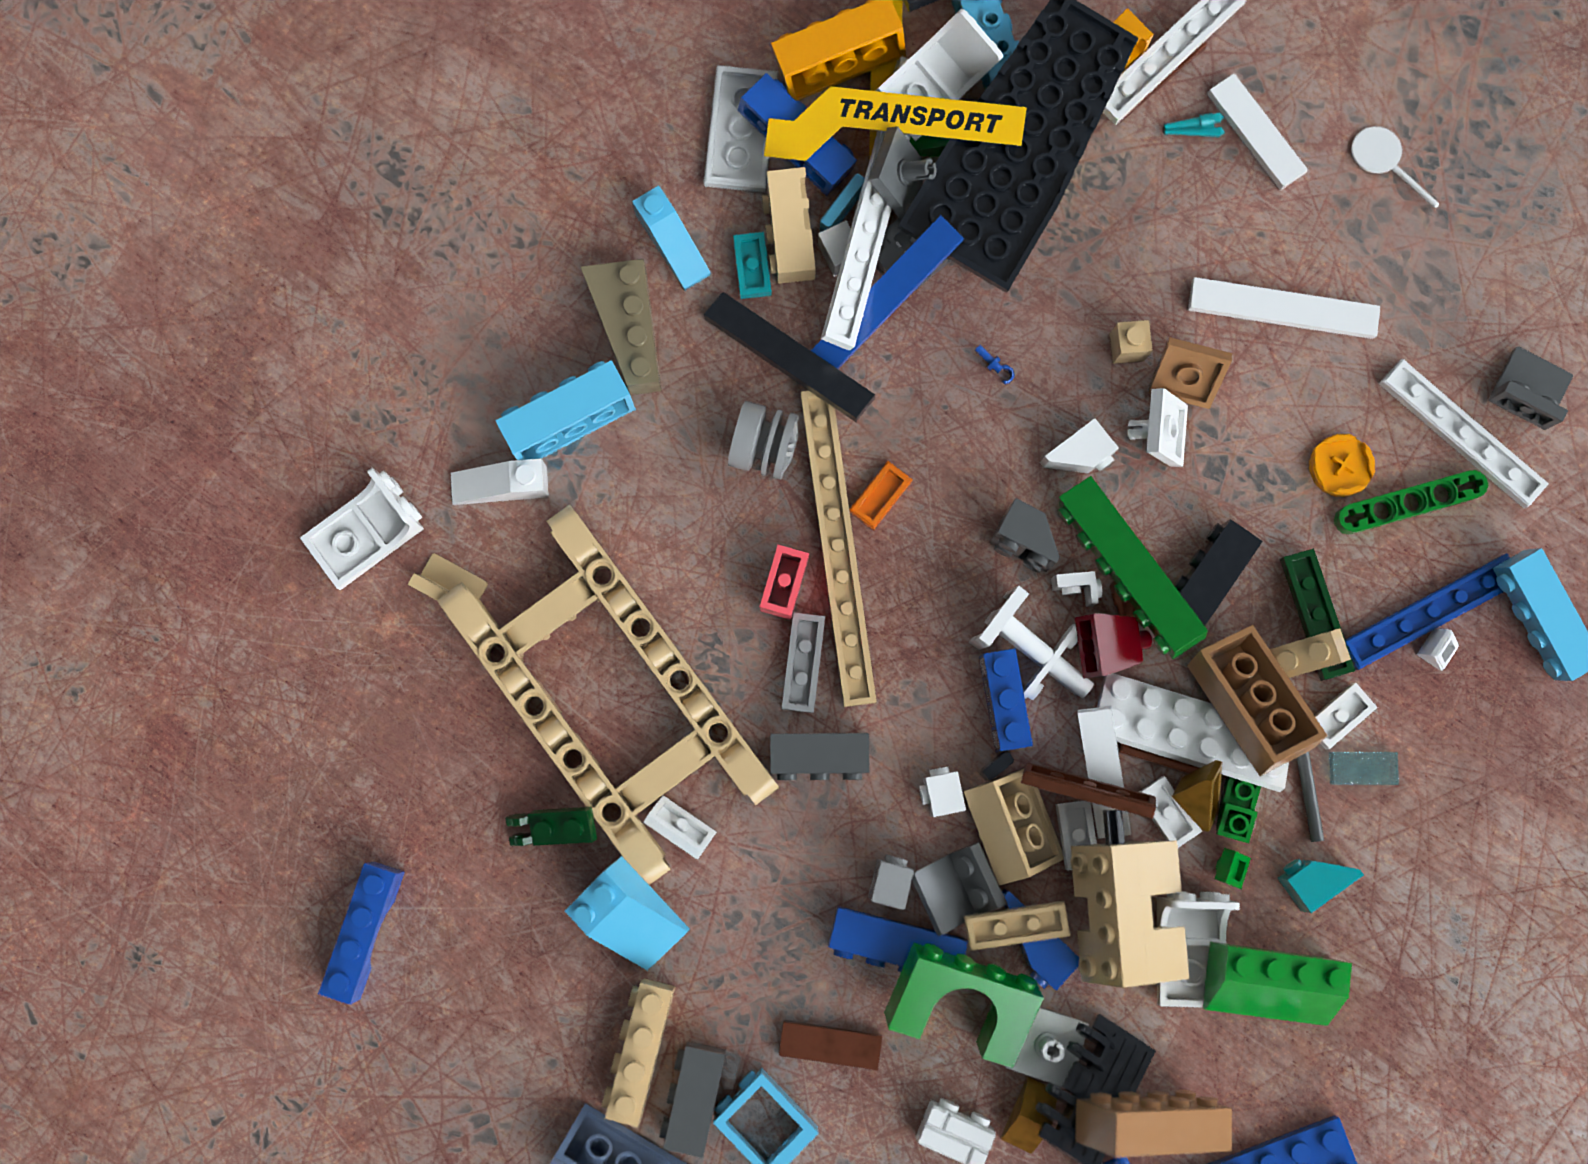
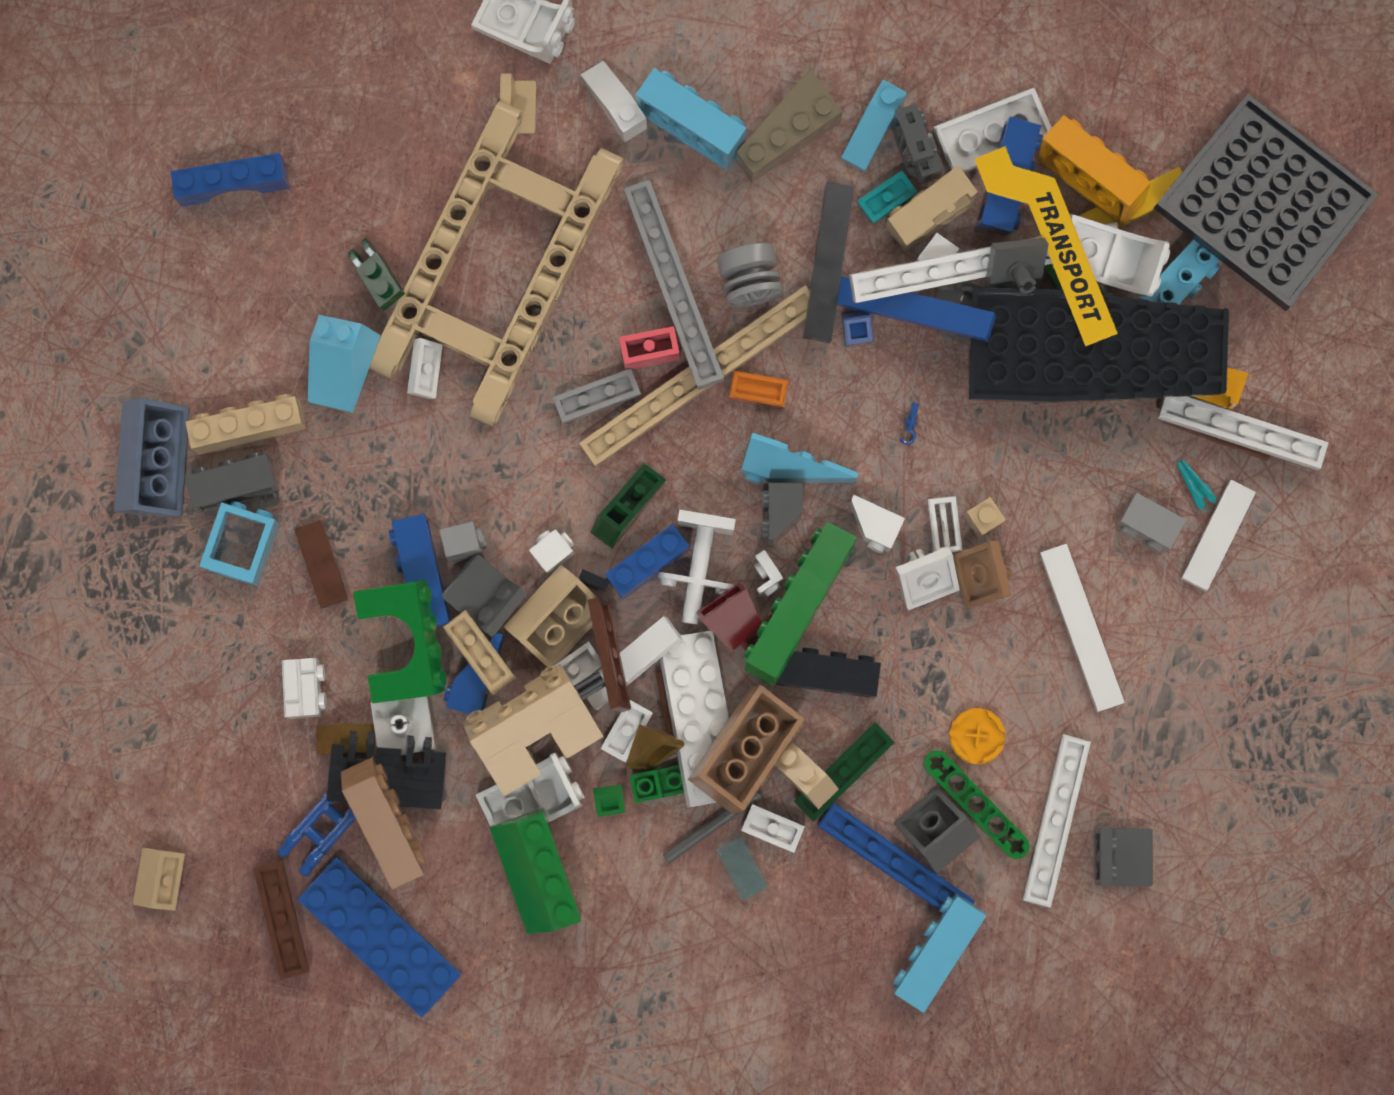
camera: 65 degrees right, 0 degrees up
dark grey brick [770,733,870,780] -> none
medium azure tile [820,173,865,232] -> none
teal slope [1277,858,1364,913] -> none
white piece [1351,127,1439,208] -> none
white slope [1416,629,1459,671] -> none
none -> dark green slope [590,463,666,549]
none -> light grey plate [624,179,724,390]
none -> medium azure wedge [741,433,858,484]
none -> blue slope [841,310,873,345]
none -> dark grey piece [891,104,943,185]
none -> dark grey slope [894,788,980,873]
none -> white tile [927,496,963,553]
none -> light grey brick [1116,493,1186,553]

